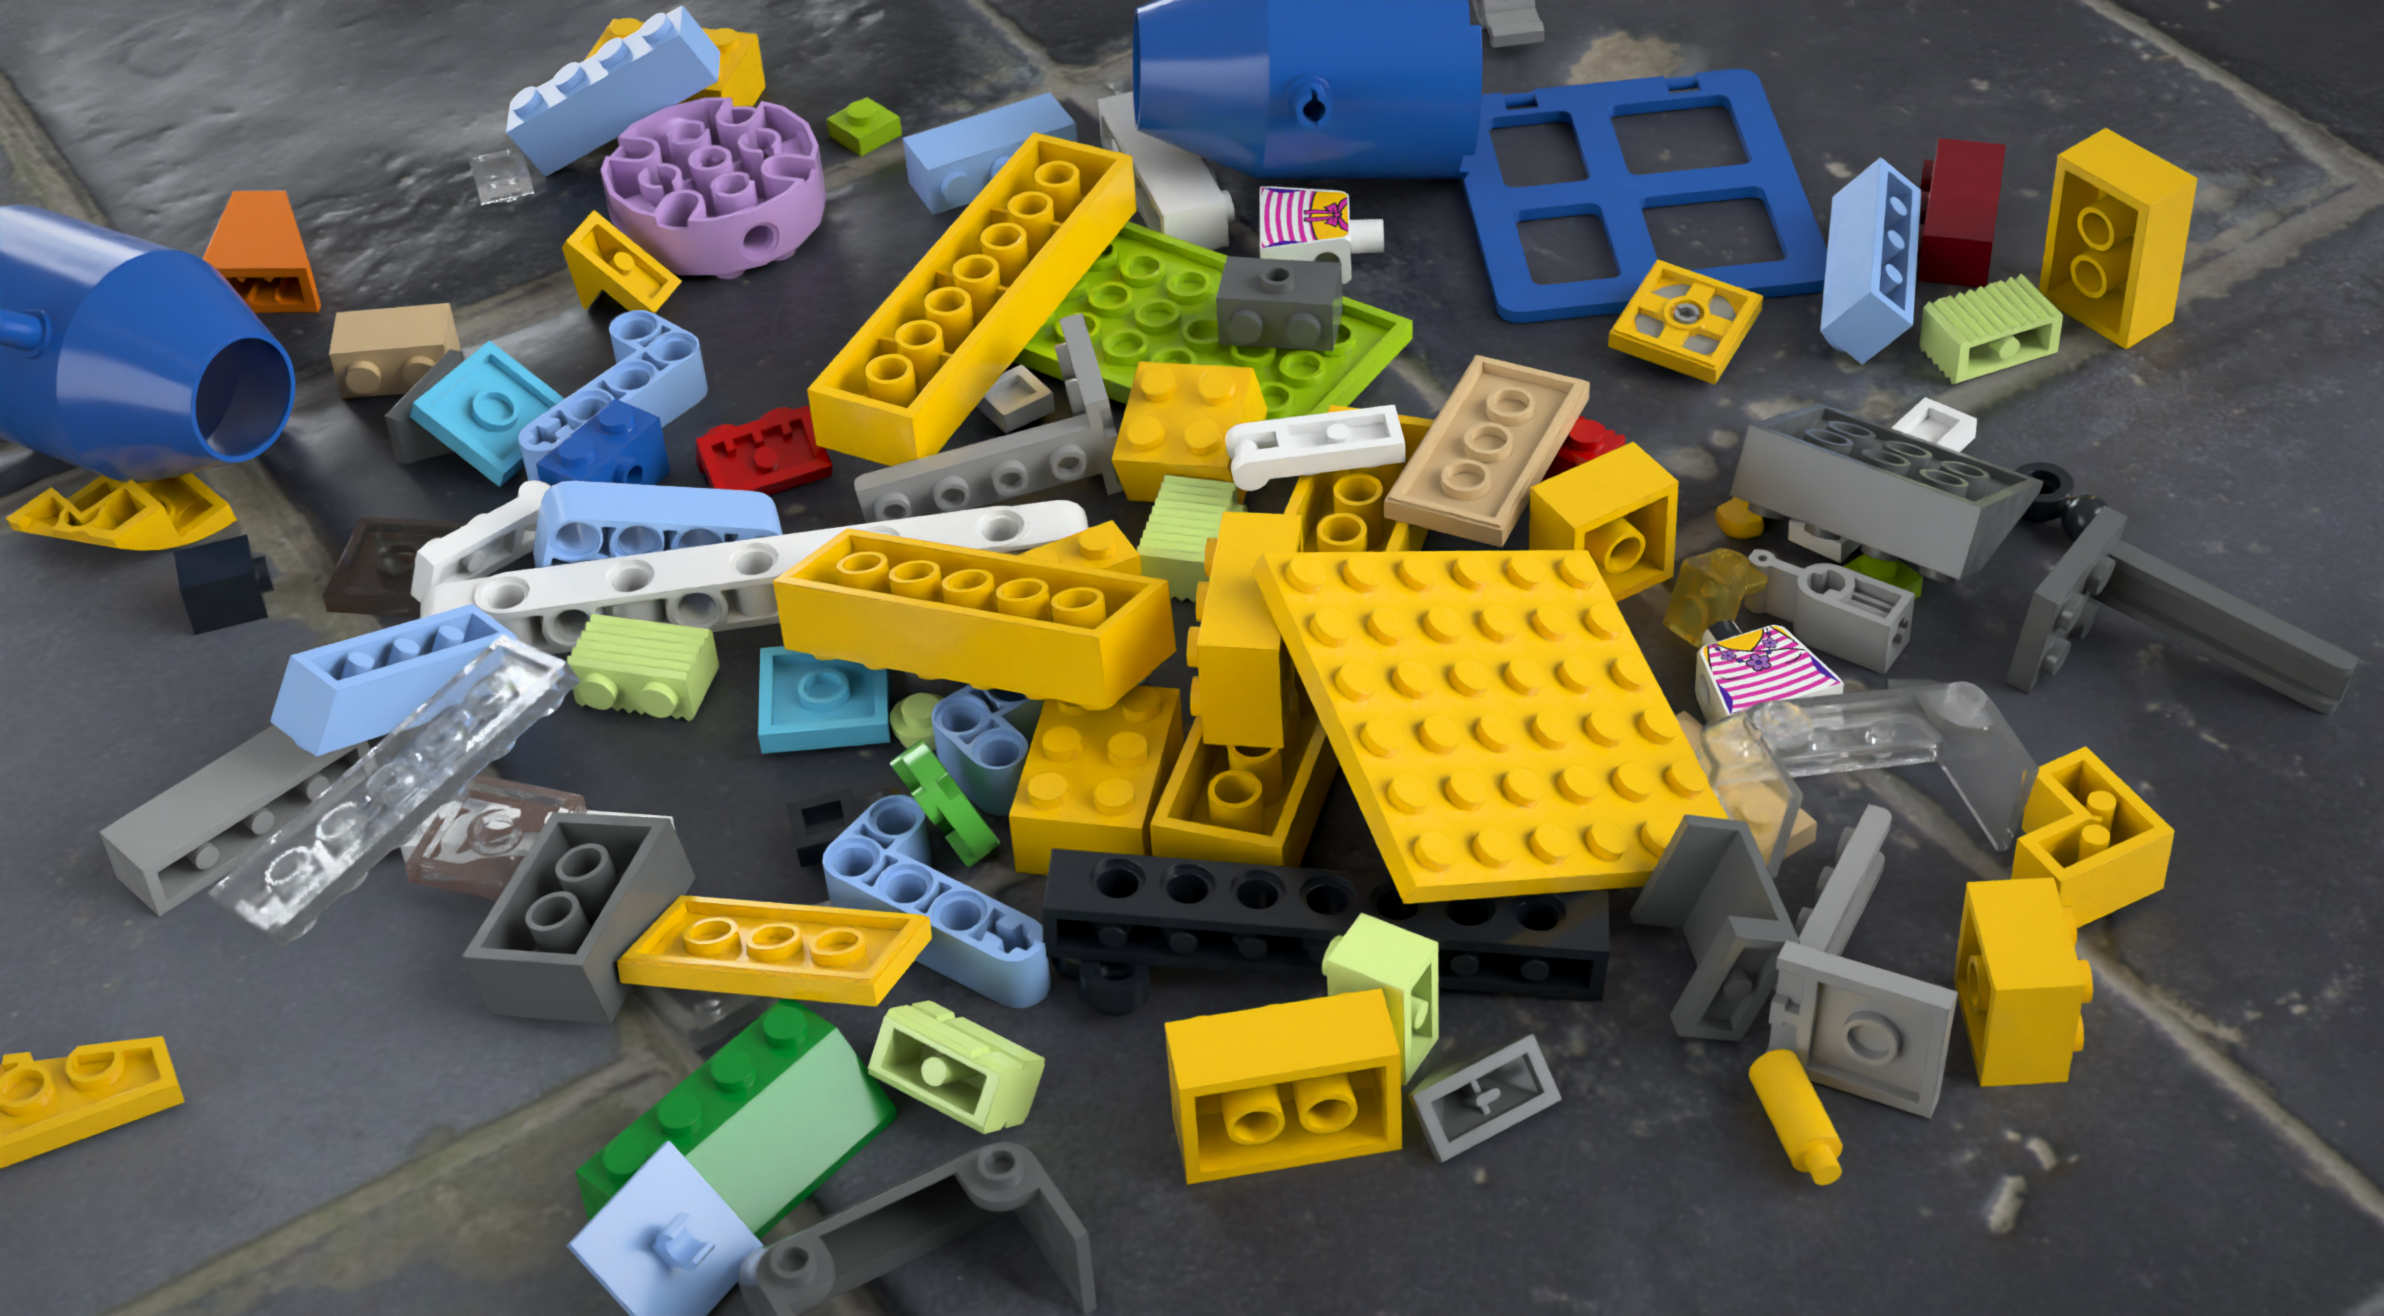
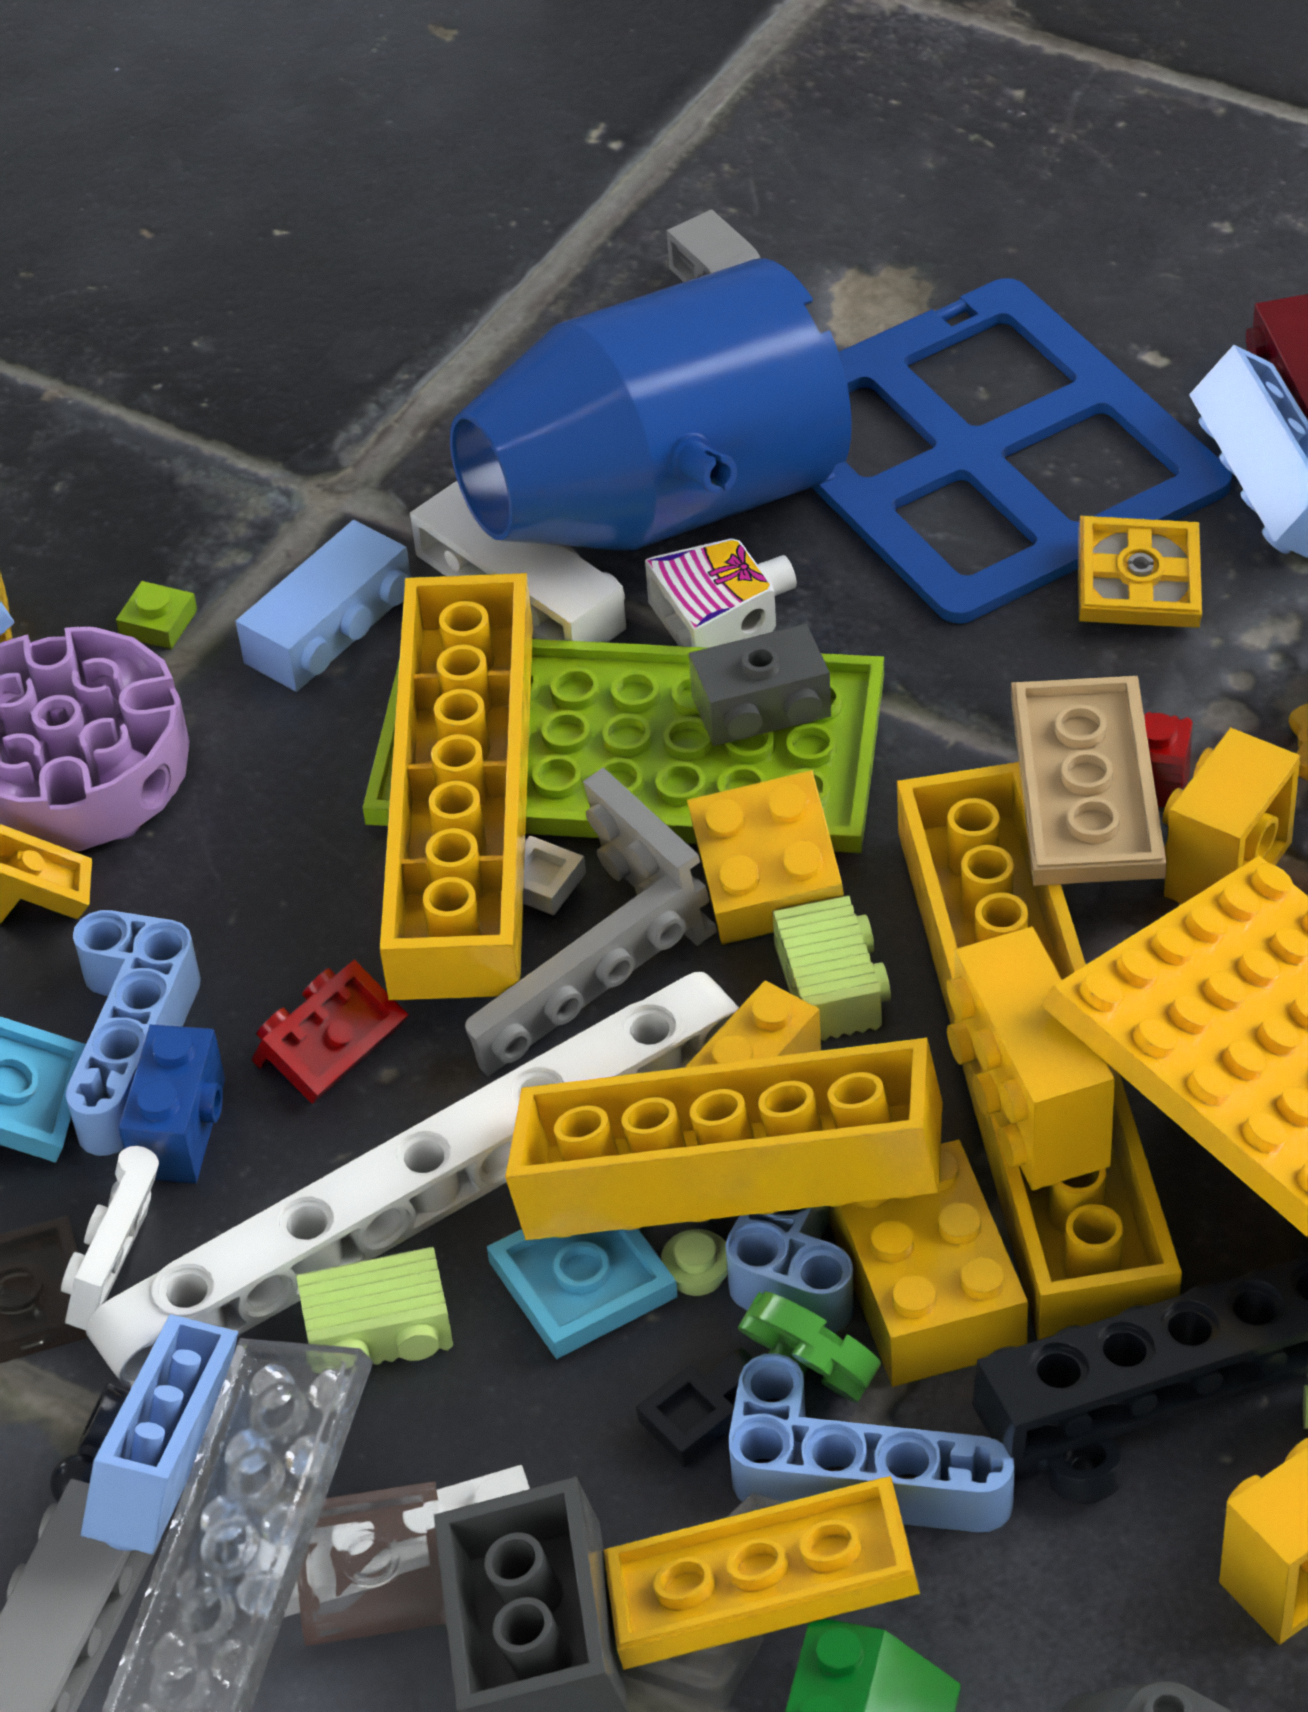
camera: 25 degrees left, 5 degrees up
light blue beam [533,481,783,568] -> none
yellowish green brick [868,1000,1045,1134] -> none
white plate [1225,405,1406,491] -> none

